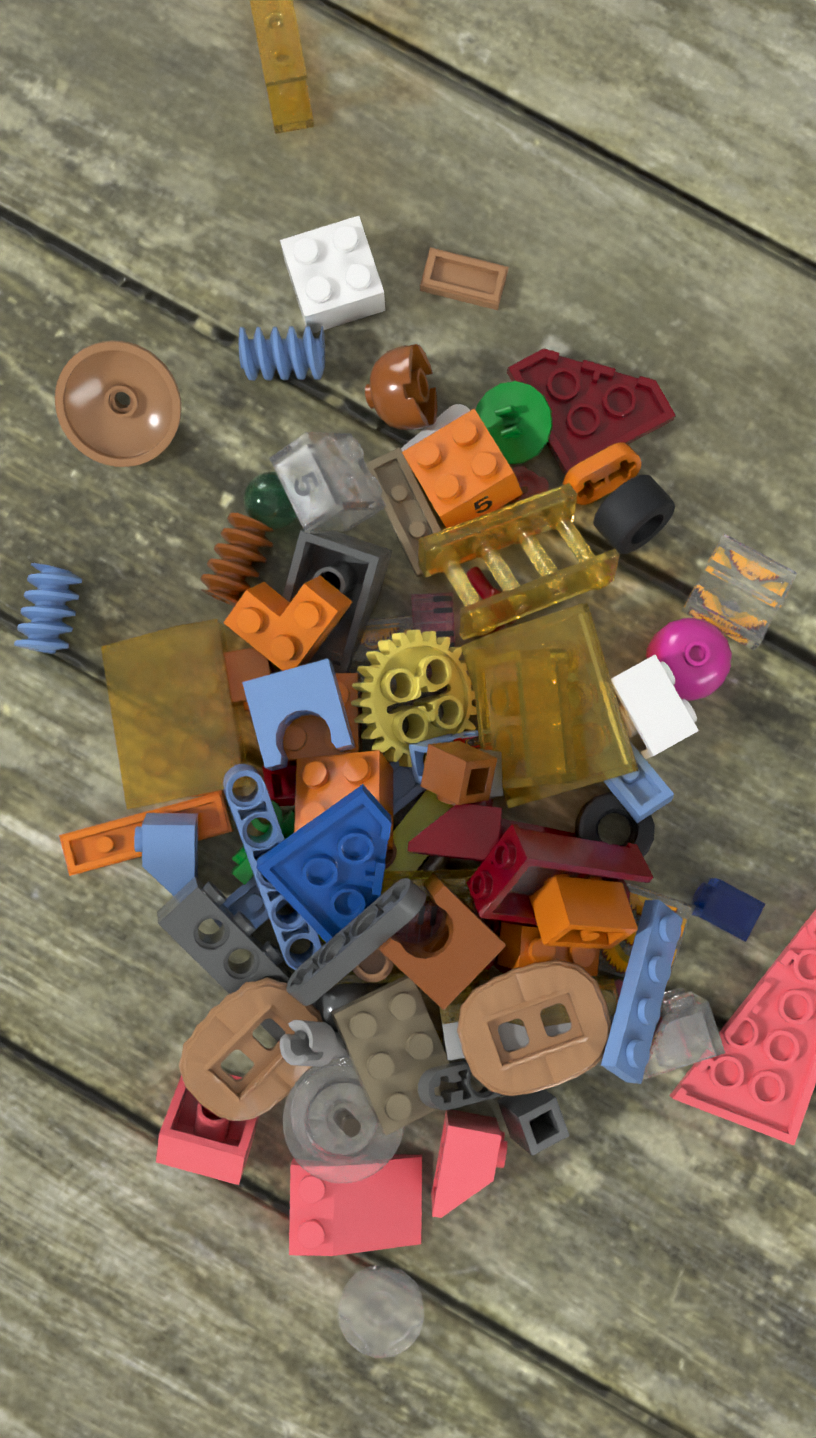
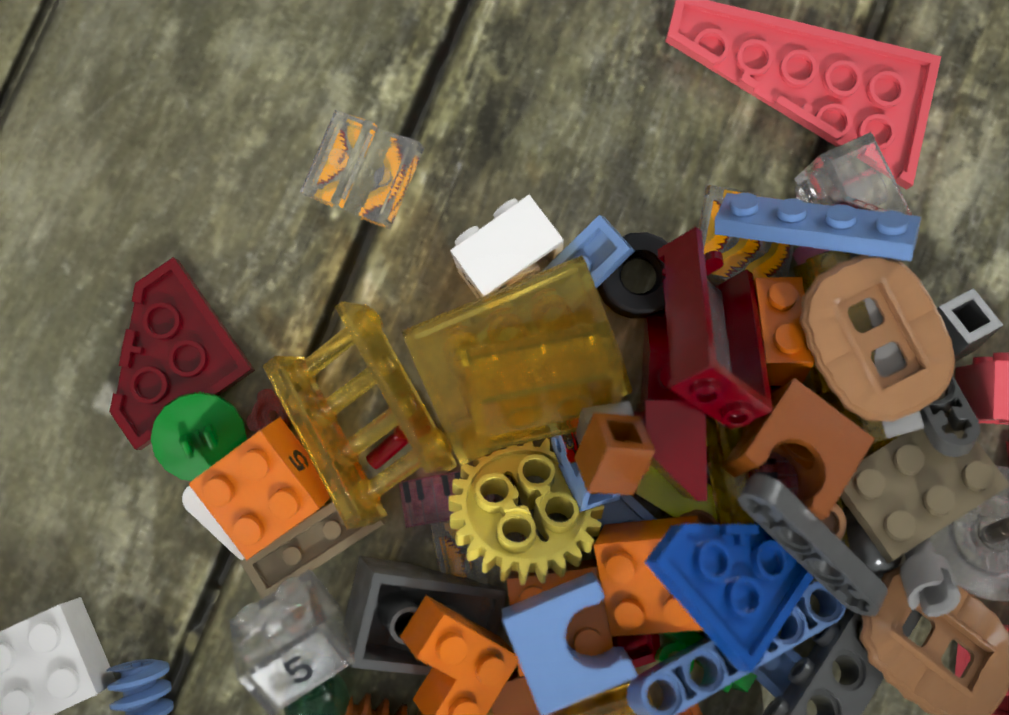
camera: 105 degrees left, 0 degrees up
dark orange cylinder [365,344,438,430] -> none
medium nougat tile [420,247,509,310] -> none
orange brick [529,874,638,949] -> none
orange beam [563,443,641,505] -> none
black tyre [593,475,675,554] -> none
dark pink cylinder [646,618,732,701] -> none
clear blue brick [692,878,765,942] -> none

